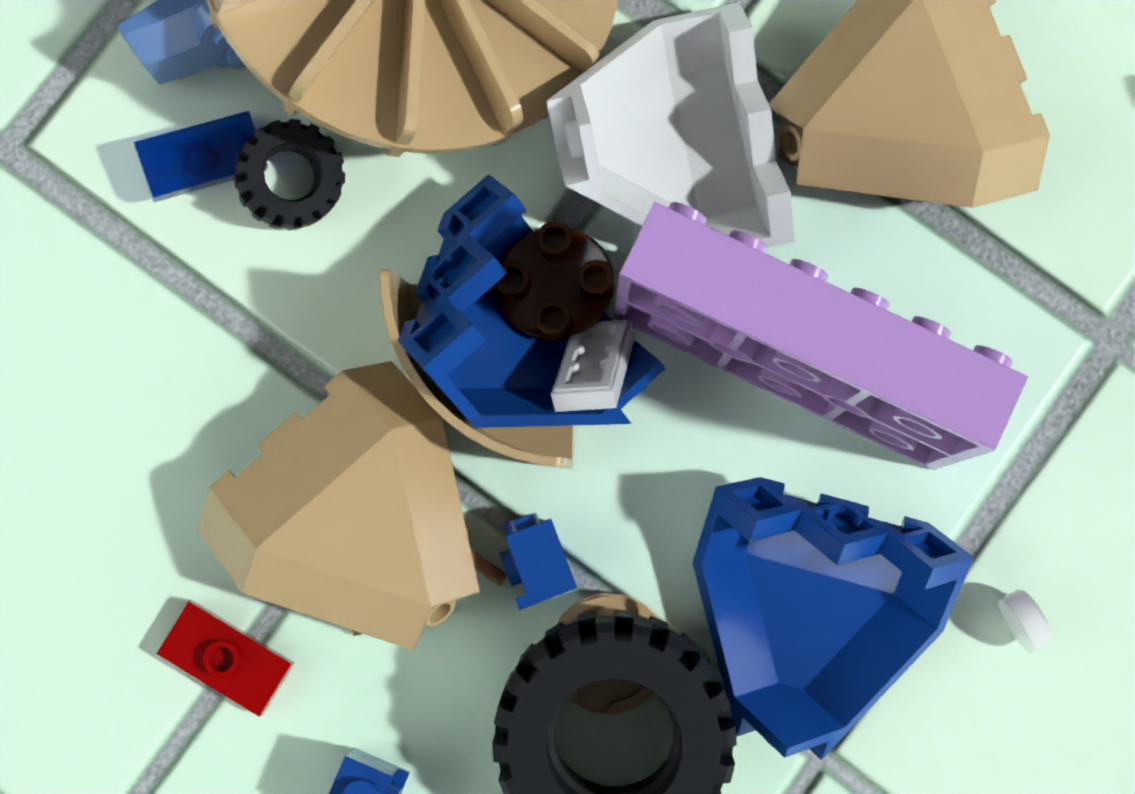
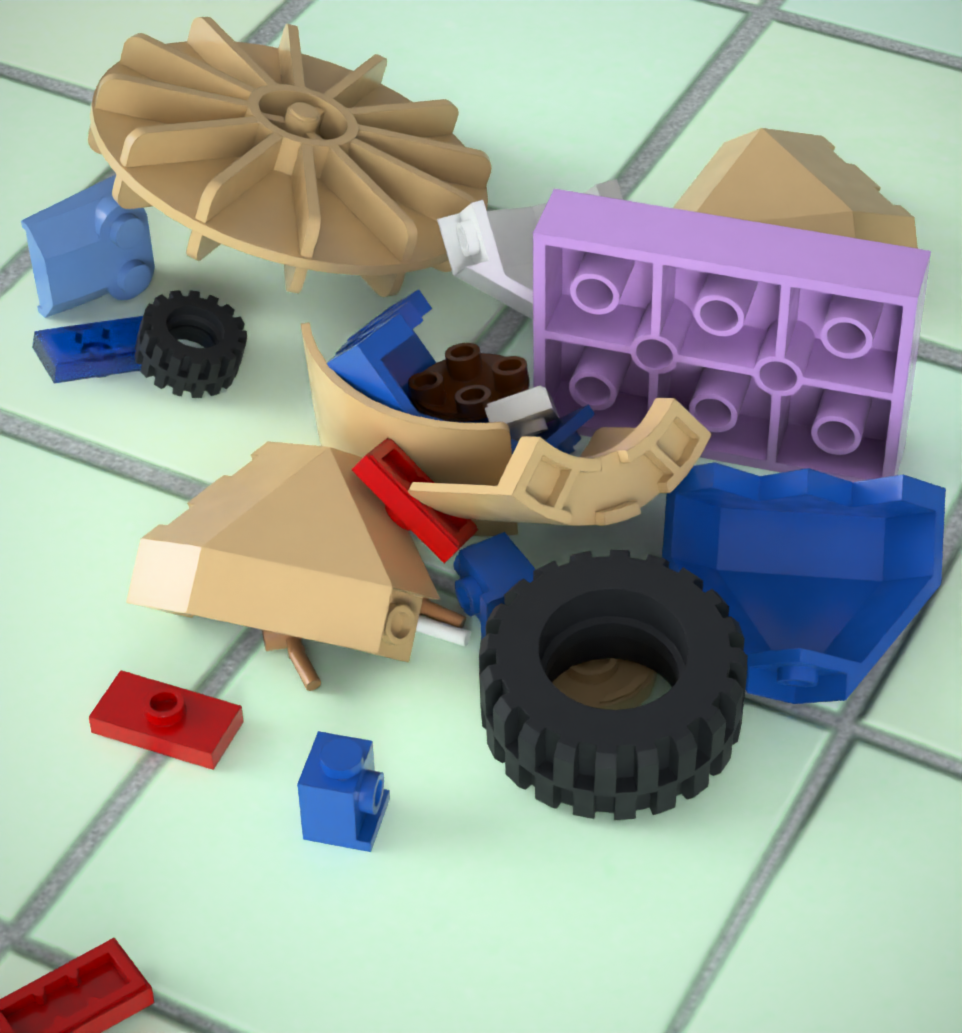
camera: 10 degrees left, 40 degrees down
none -> red plate [352,438,479,564]
none -> tan panel [408,398,712,526]
none -> white piece [416,615,471,647]

